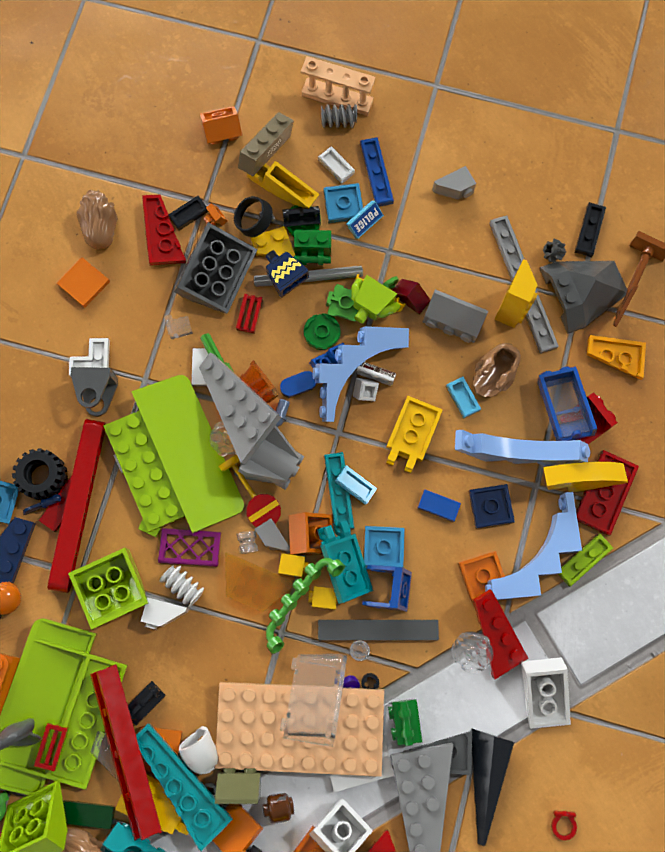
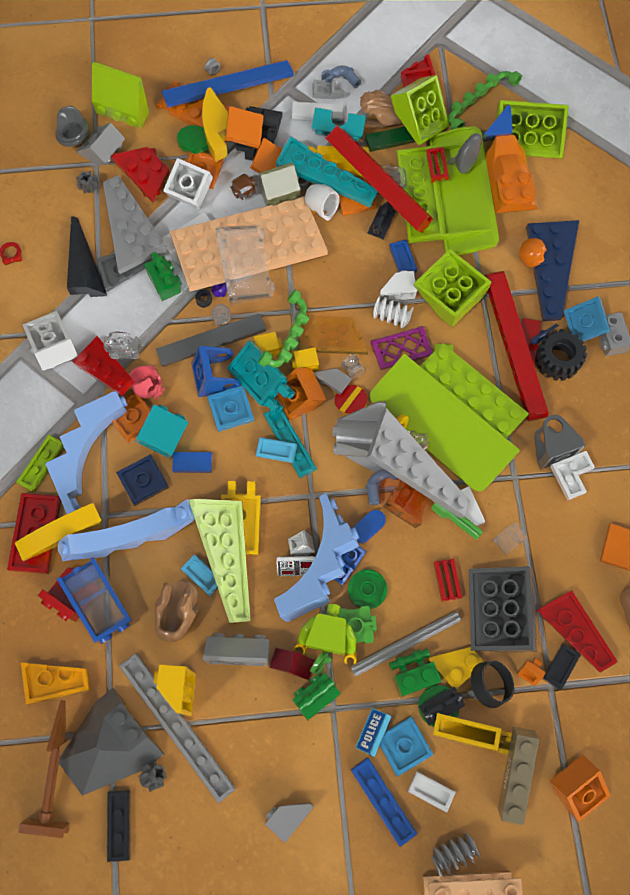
camera: 160 degrees right, 5 degrees down
dark blue torso [265,250,309,298] -> none
none -> coral helmet [129,365,165,400]
none -> teal brick [135,405,188,459]
none -> yellowish green wing [189,499,251,623]
none -> green brick [292,673,341,721]
none -> blue tile [389,240,418,273]

